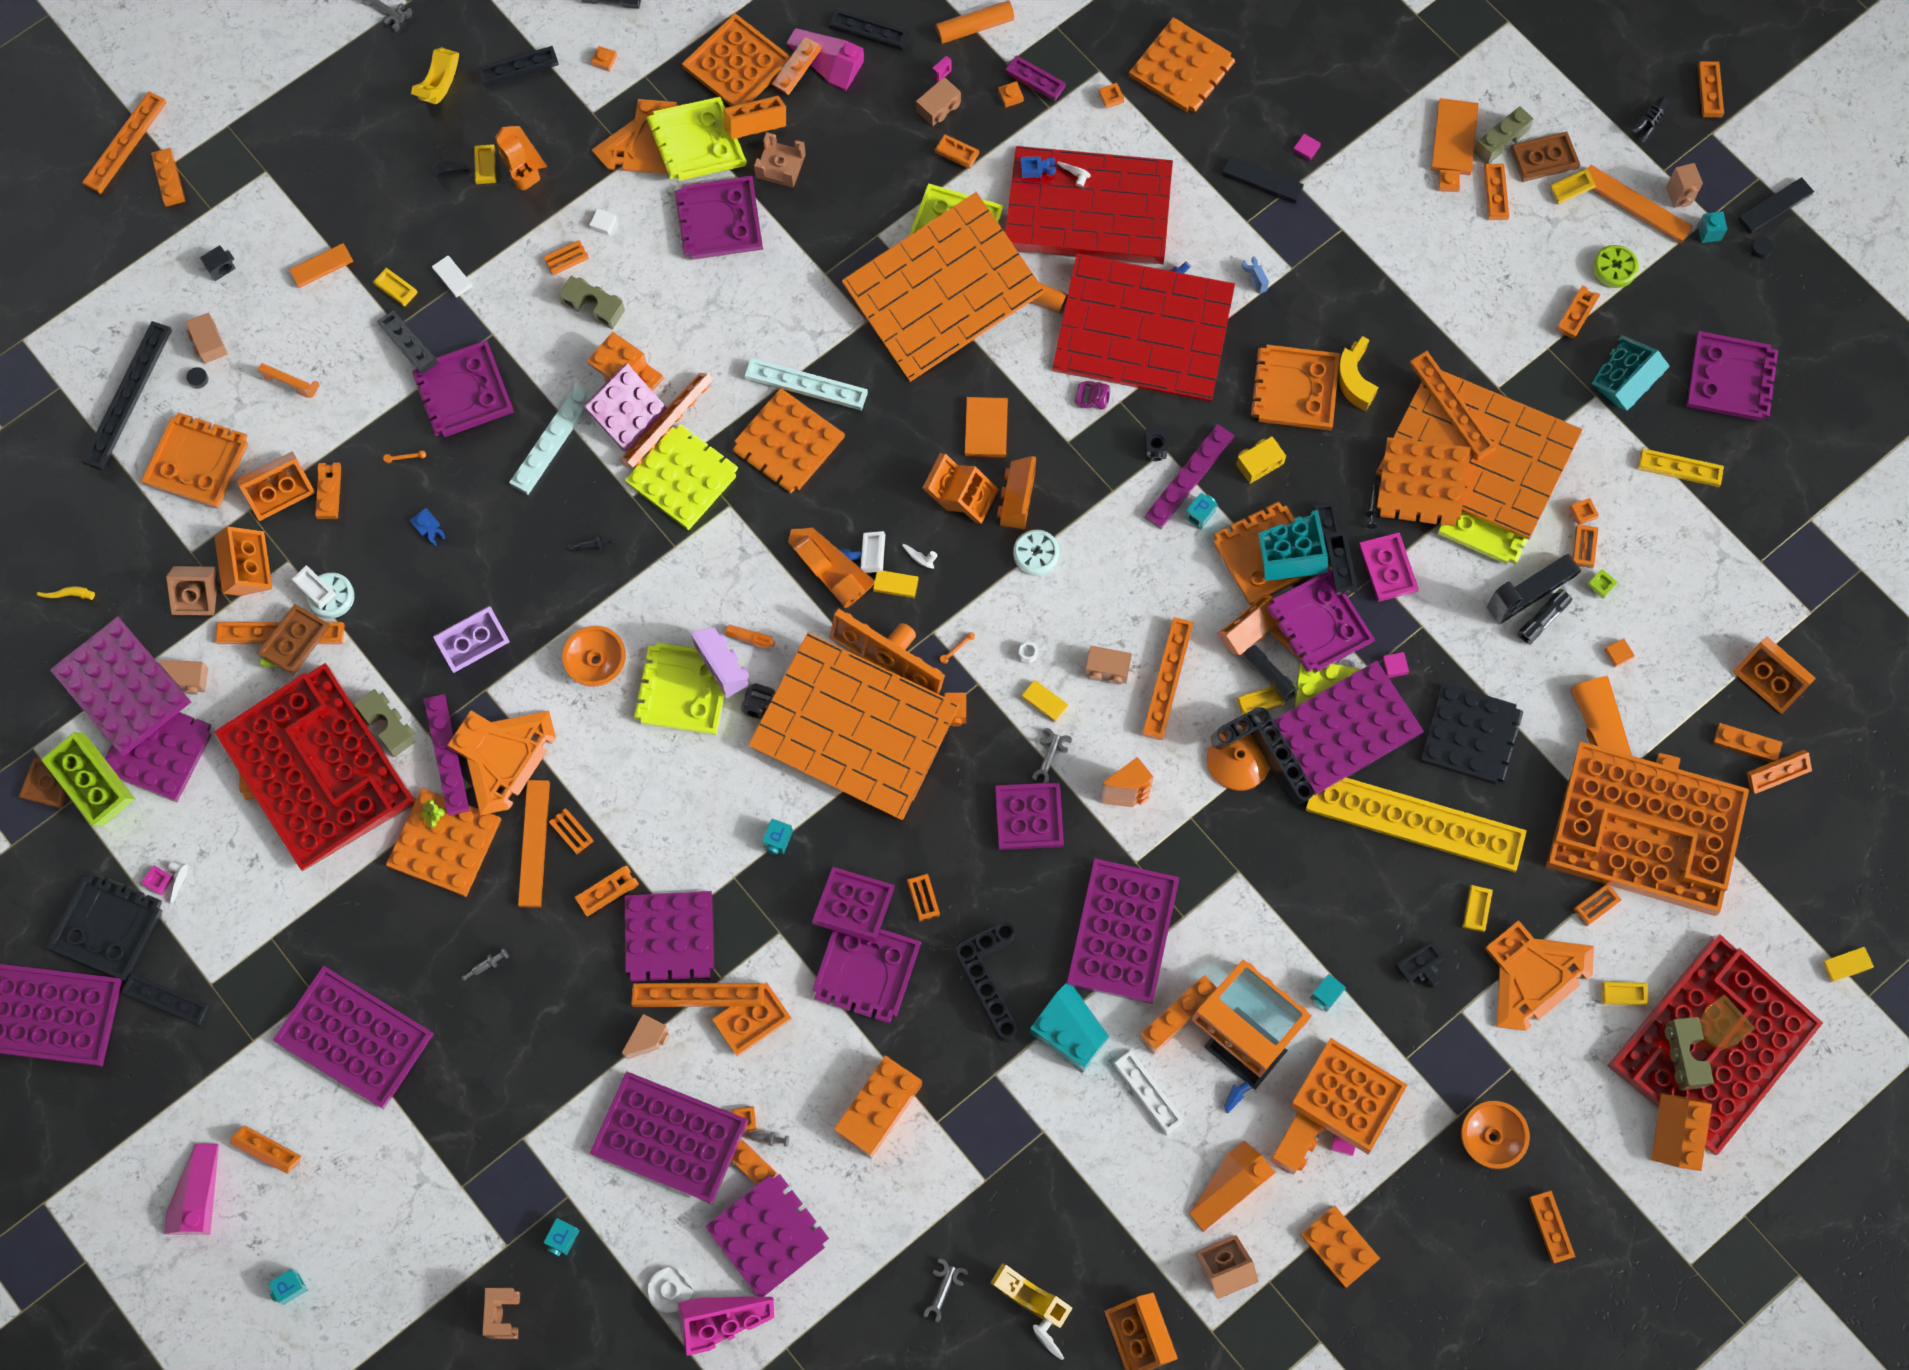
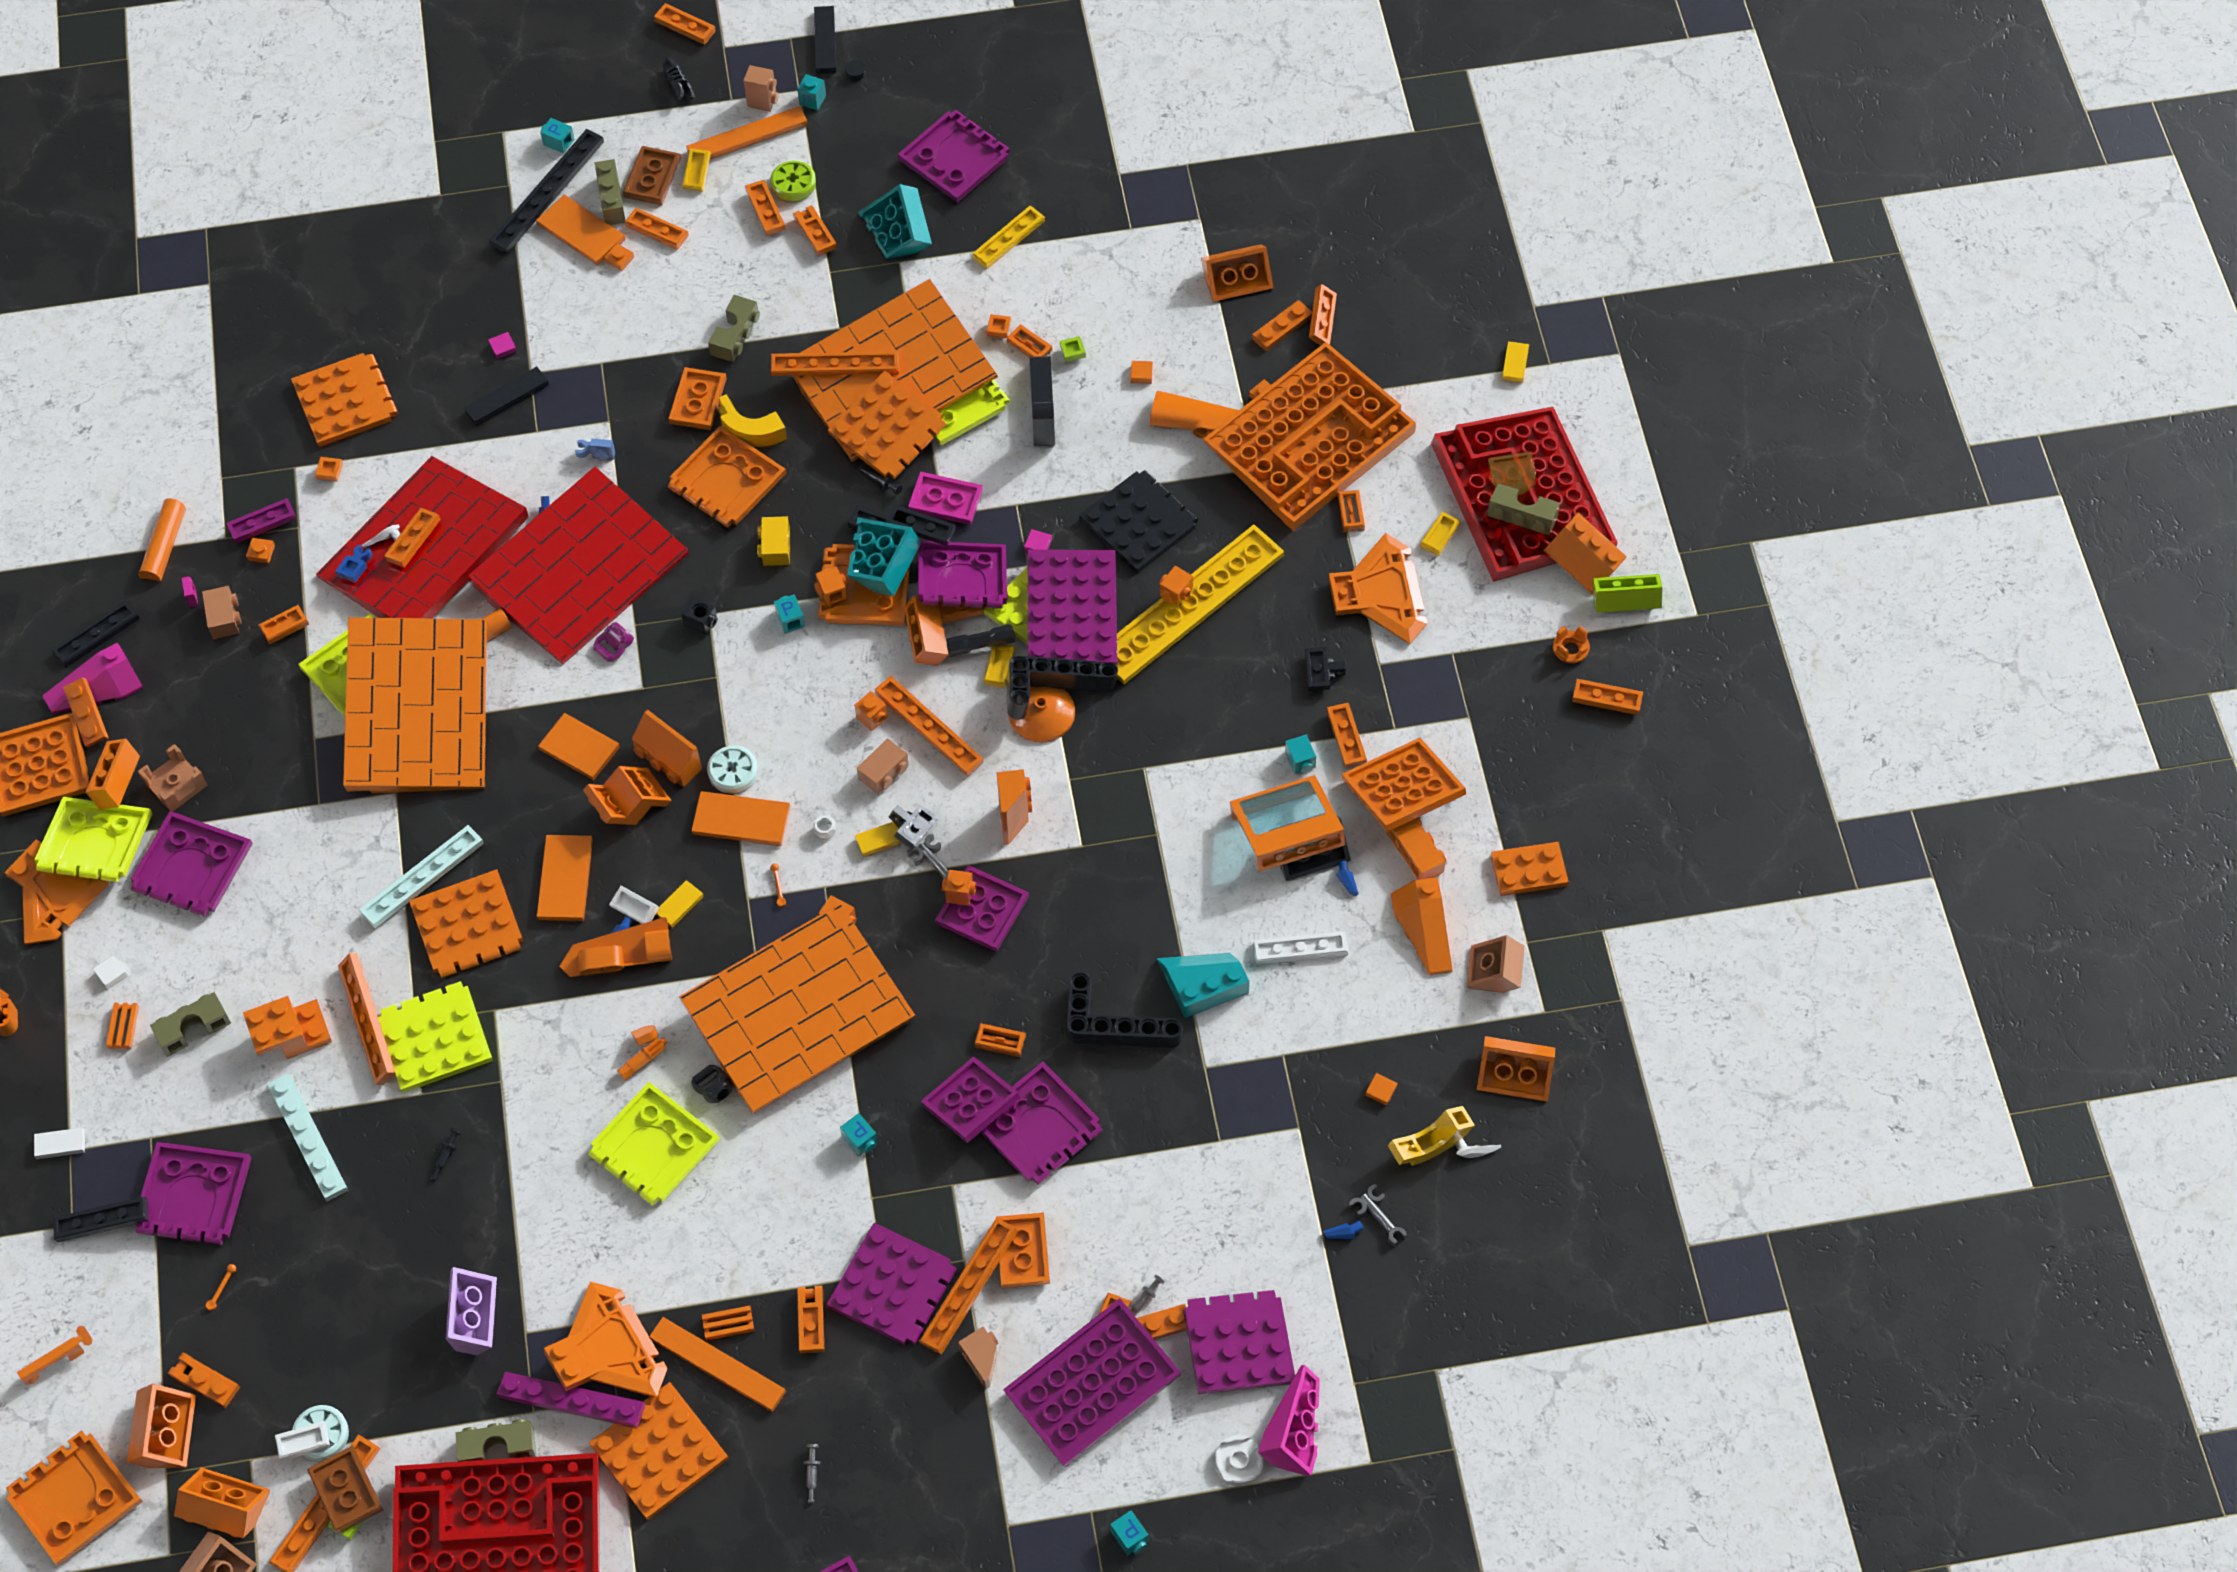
camera: 60 degrees left, 10 degrees down
yellow tile [373,268,417,307] -> none
blue plate [410,508,445,546] -> none
lime plant [421,800,445,828] -> none
orange dish [562,626,626,687] -> none
plate [583,363,668,451] -> none
lavender slope [691,628,749,698] -> none
orange plate [829,609,945,694] -> none
orange brick [834,1055,922,1159] -> none
white bar [902,544,937,569] -> none
magenta plate [1067,858,1179,1004] -> none
orange brick [1139,975,1217,1054] -> none
magenta plate [1145,424,1234,529] -> none
dark pink tile [1331,1134,1355,1156] -> none
orange dish [1461,1101,1530,1169] -> none
yellow tile [1462,885,1493,933] -> none
black axle [1517,588,1573,645] -> none
none -> orange plate [384,508,441,568]
none -> black plate [489,129,604,254]
none -> orange tile [537,835,593,921]
none -> teal brick [540,118,575,154]
none -> orange tile [631,1025,658,1046]
none -> orange plate [669,367,727,430]
none -> orange tile [692,791,790,846]
none -> olive arch [708,295,760,362]
none -> orange plate [745,180,786,236]
none -> orange brick [814,567,847,606]
none -> orange brick [854,691,888,731]
none -> hinge [889,804,938,850]
none -> orange brick [942,870,976,906]
none -> orange brick [1159,566,1193,606]
none -> blue bar [1323,1221,1364,1239]
none -> orange plate [1327,703,1367,769]
none -> orange tile [1365,1073,1398,1106]
none -> orange piece [1553,626,1590,663]
none -> lime brick [1593,574,1663,613]

